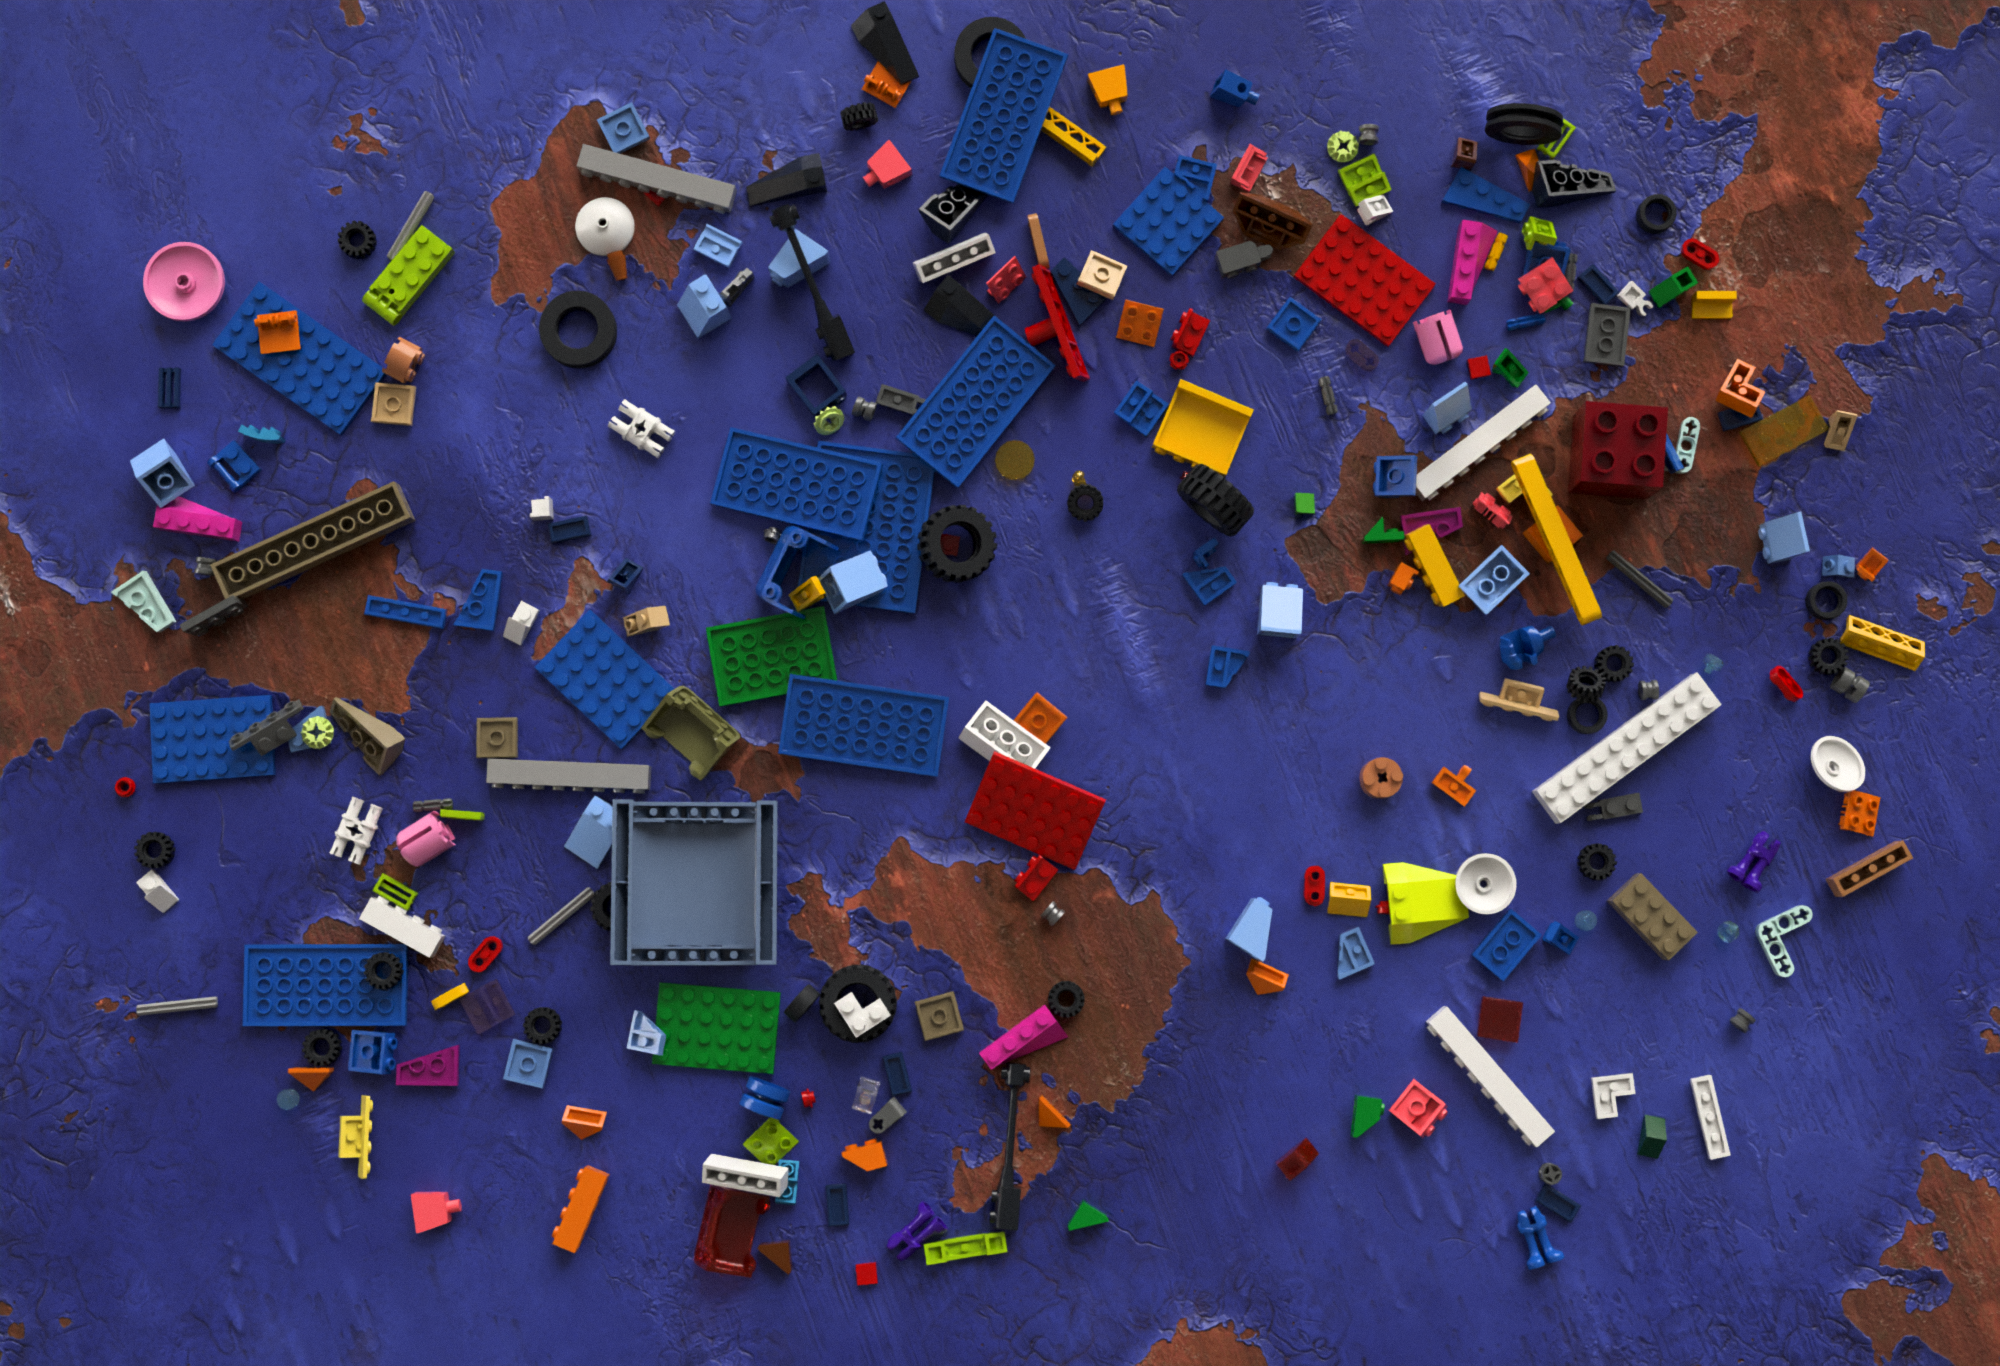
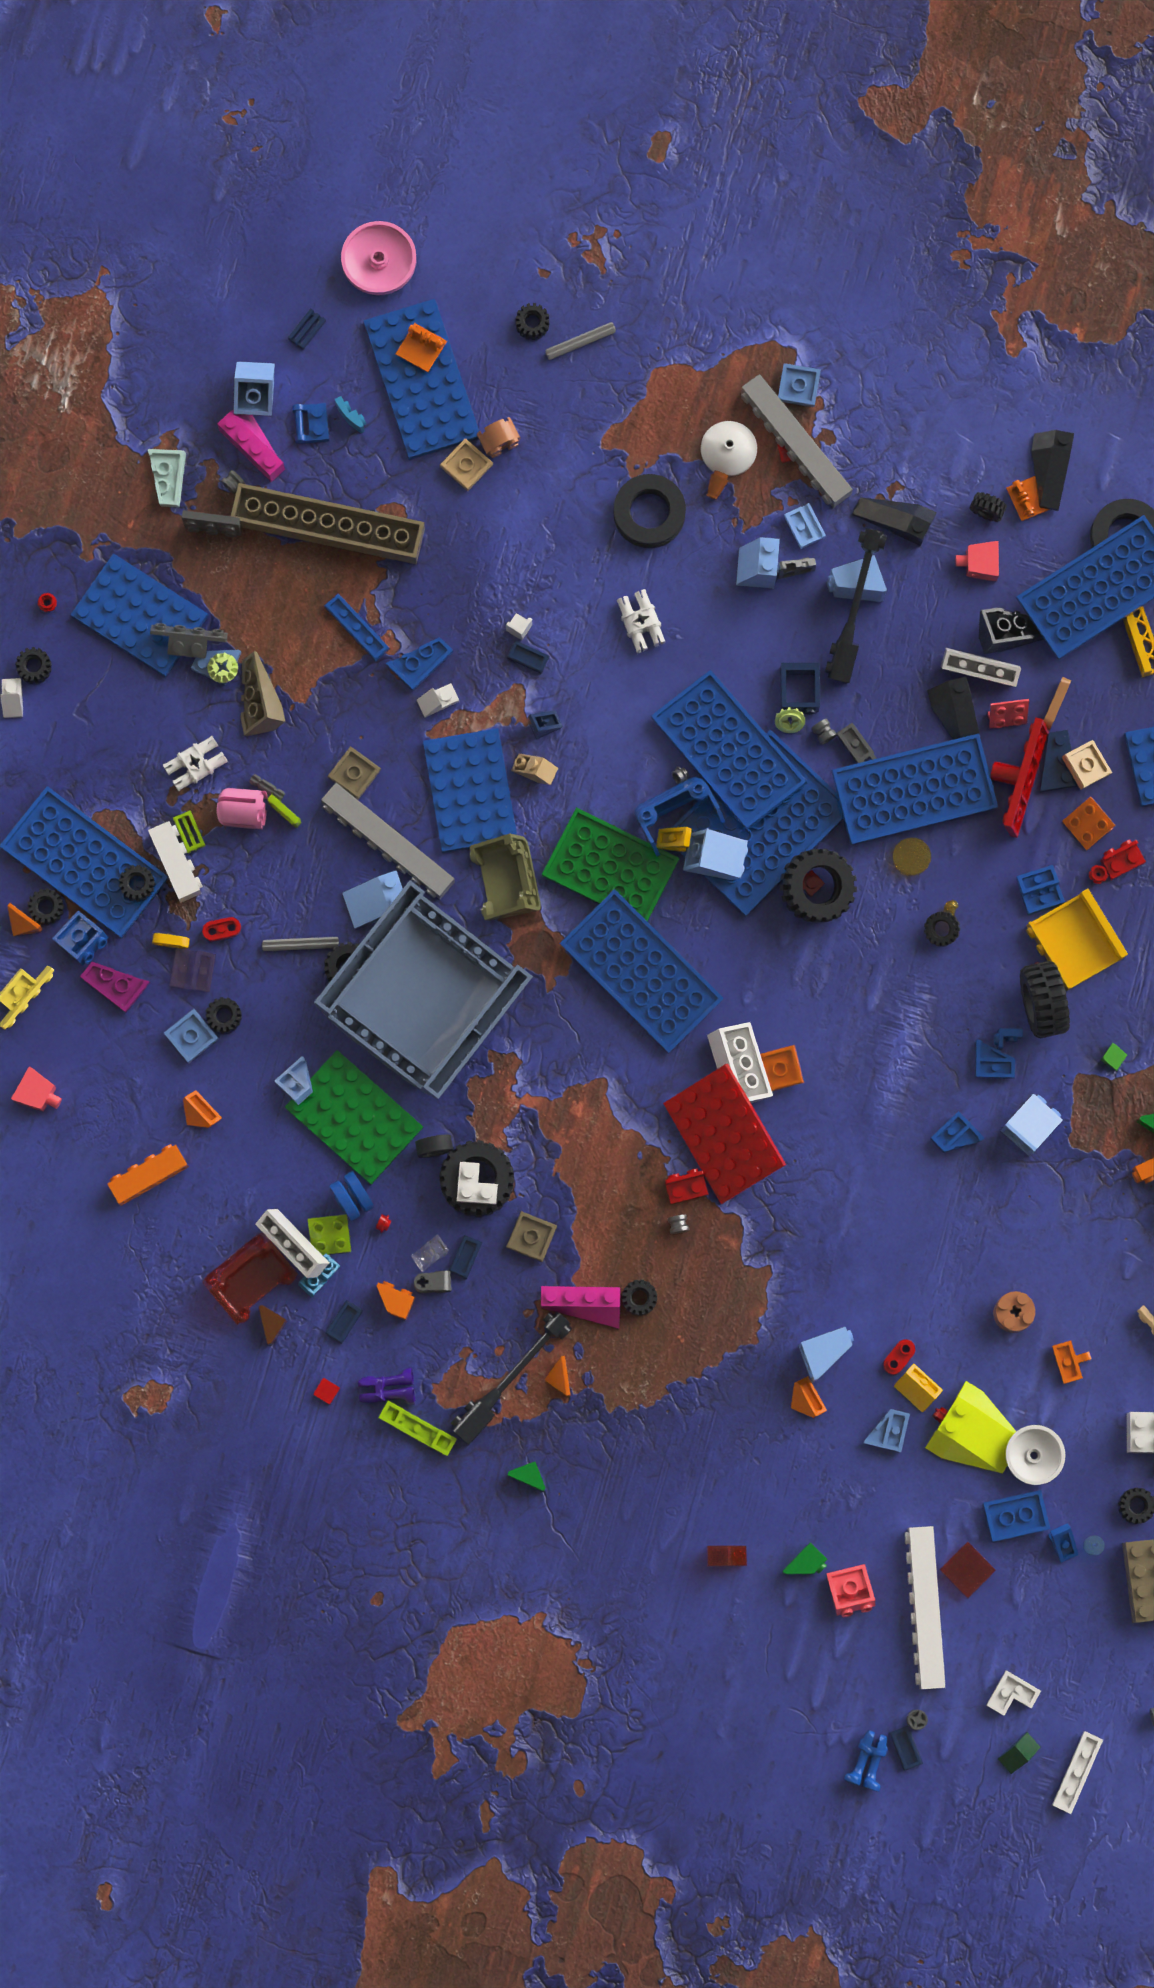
camera: 35 degrees right, 5 degrees down
lime hinge [362,225,455,326] -> none

